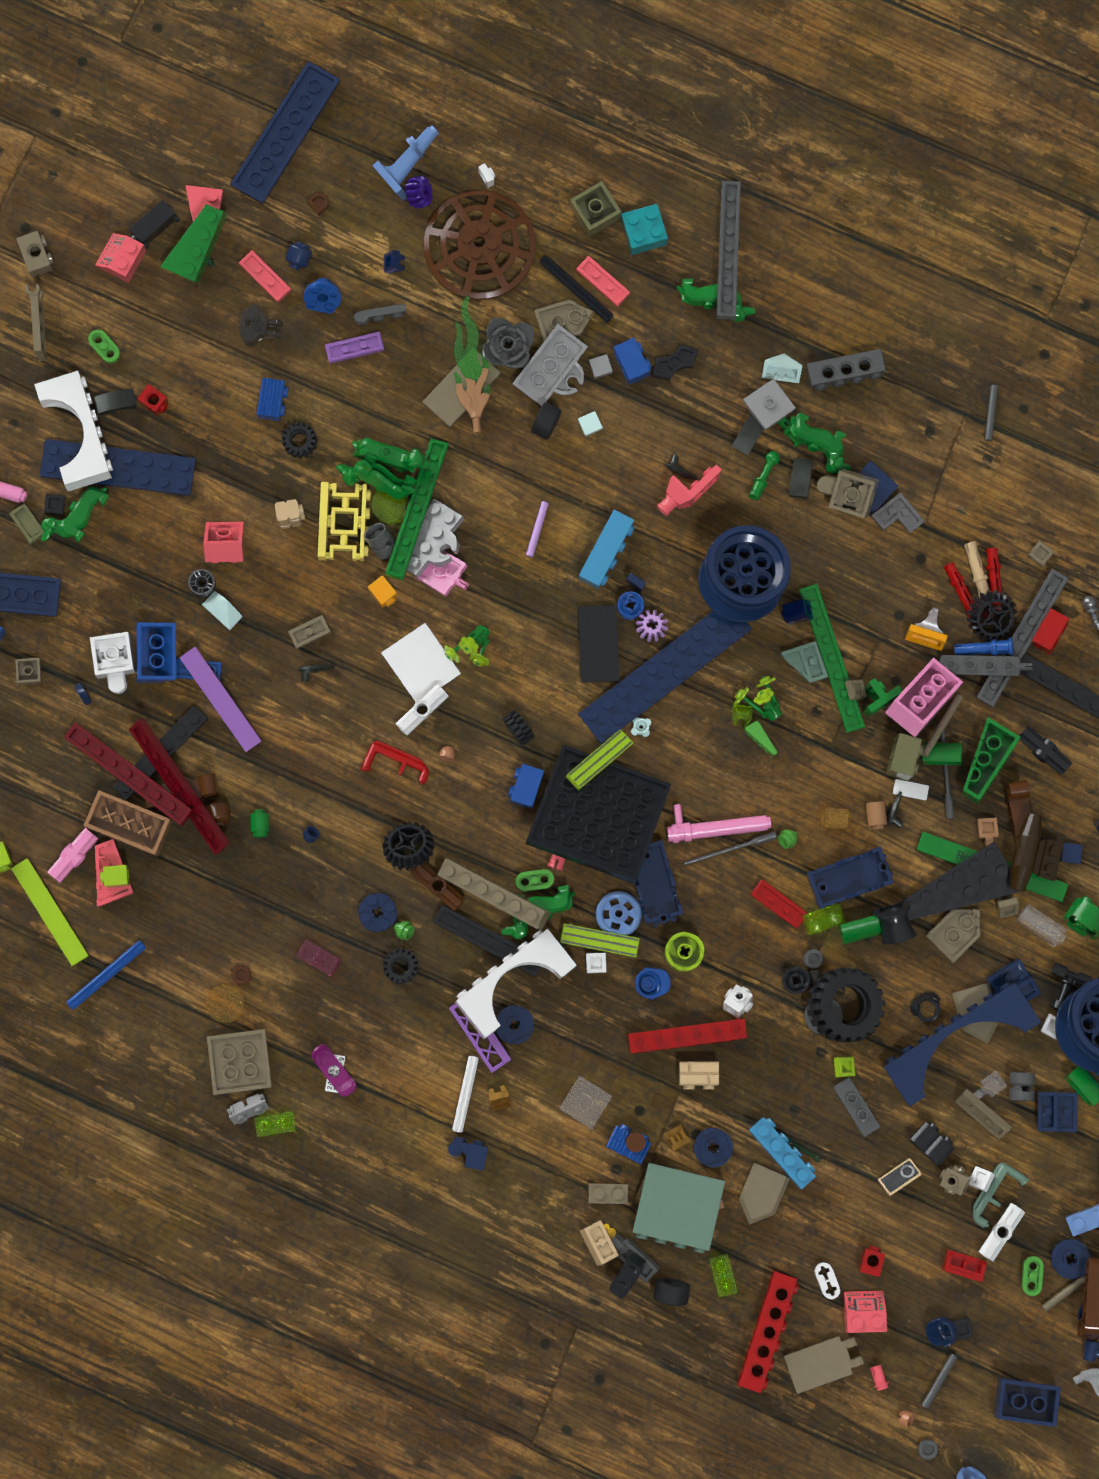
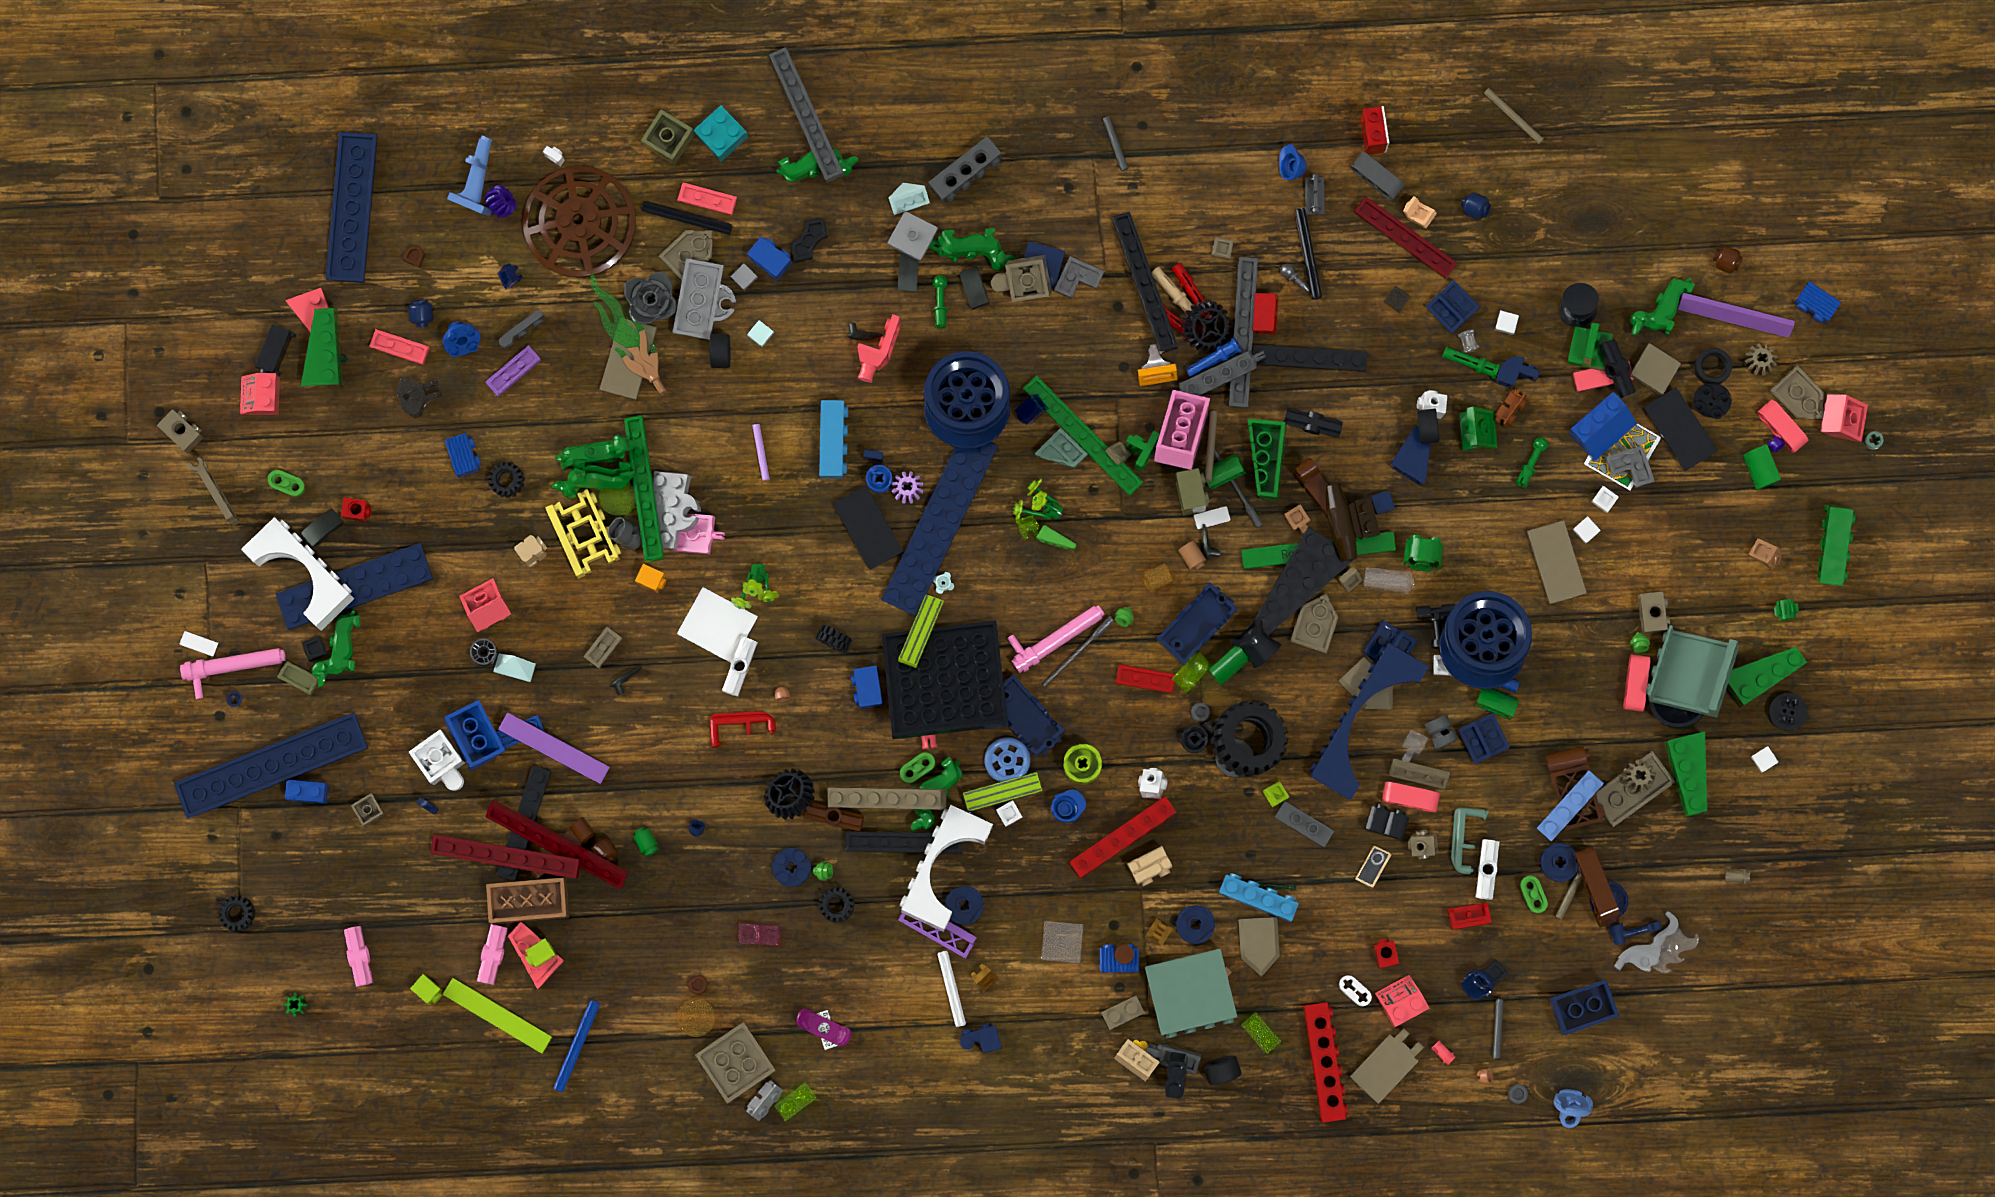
camera: 15 degrees left, 0 degrees up
black piece [910,992,941,1022] -> none
white plate [969,1166,995,1192] -> none
none -> black tile [1111,211,1178,354]
none -> coral beam [1381,782,1440,813]

